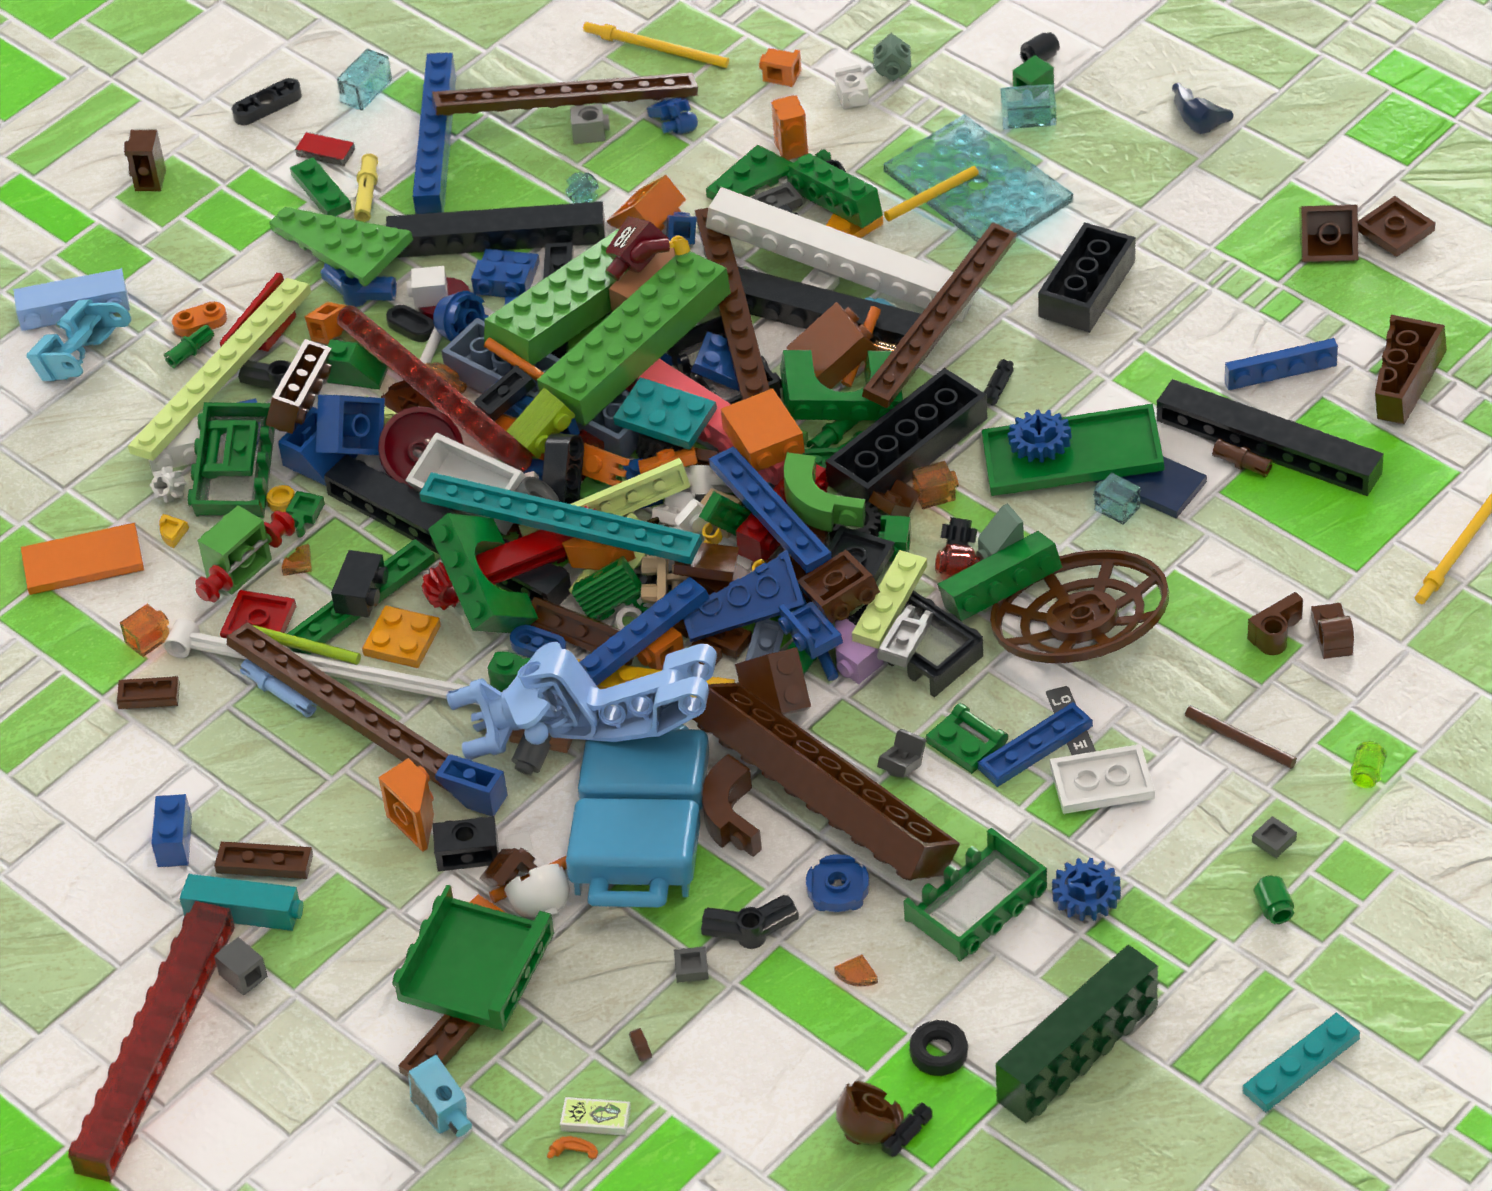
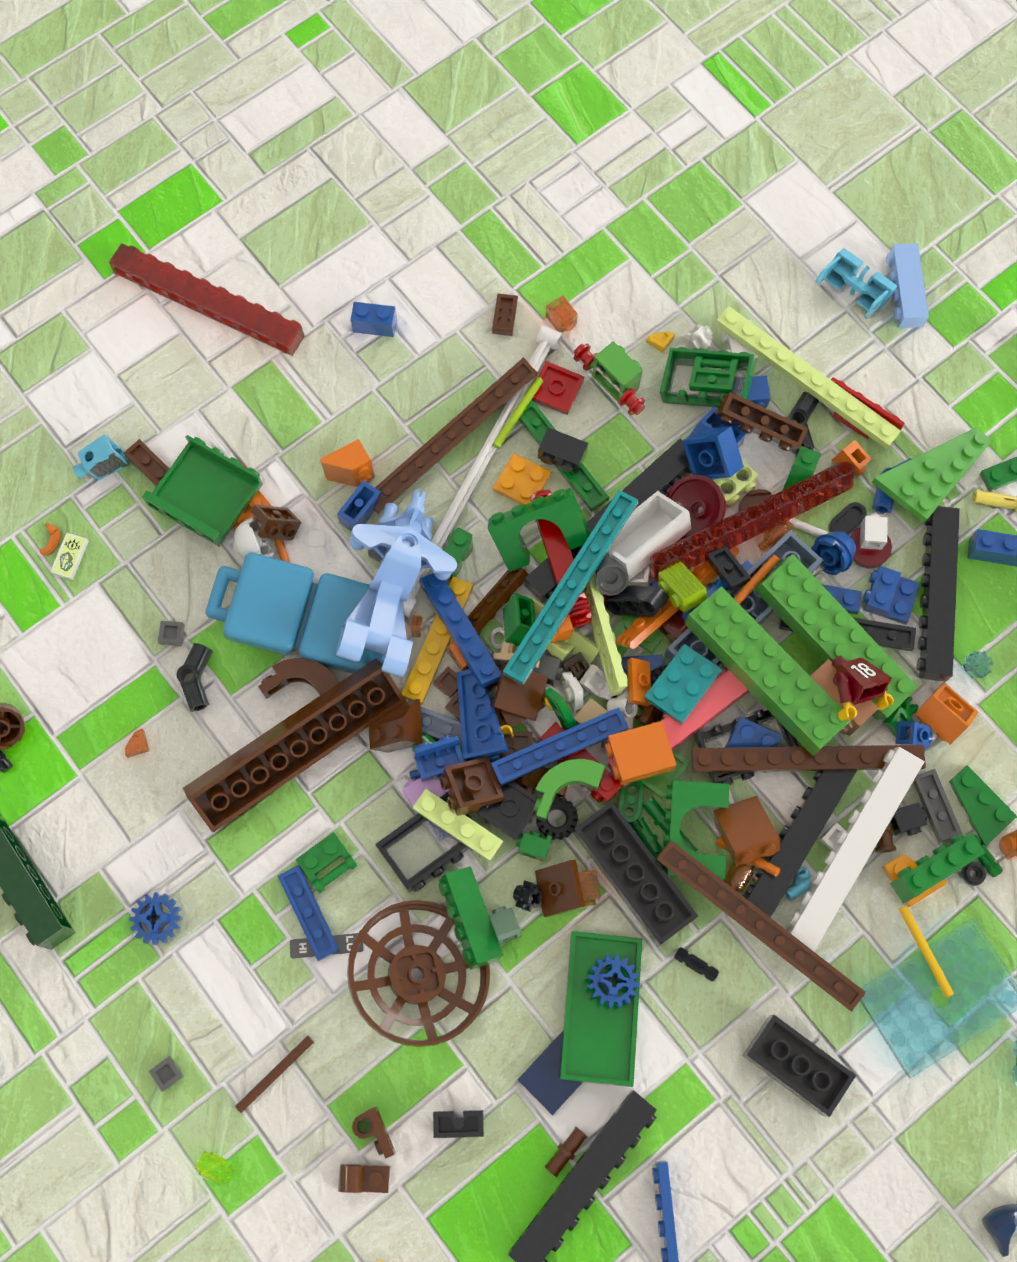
camera: 95 degrees right, 25 degrees up
orange tile [21,522,144,595] -> none
green axle [164,325,215,368] -> none
orange plate [172,302,227,337] -> none
teal brick [179,874,303,931] -> none
reddish brown plate [214,841,313,879] -> none
dark grey brick [214,937,268,996] -> none
yellow tile [266,485,295,512] -> none
clear orange tile [282,544,312,576] -> none
green plate [286,491,325,538] -> none
black brick [432,816,499,872] -> none
blue plate [510,625,567,658] -> none
reddish brown tile [629,1028,653,1062] -> none
blue plate [806,854,869,912] -> none
reddish brown bracket [869,480,920,517] -> none
light grey hinge [877,605,933,668] -> none
dark grey bracket [877,729,926,778] -> none
window [903,828,1047,962] -> none
black tyre [909,1020,968,1076] -> none
clear red head [935,544,981,581] -> none
white plate [1050,744,1155,814] -> none
clear light blue brick [1093,473,1141,525] -> none
green brick [1253,875,1294,924] -> none
none -> black brick [433,1110,484,1138]
none -> reddish brown plate [535,860,585,917]

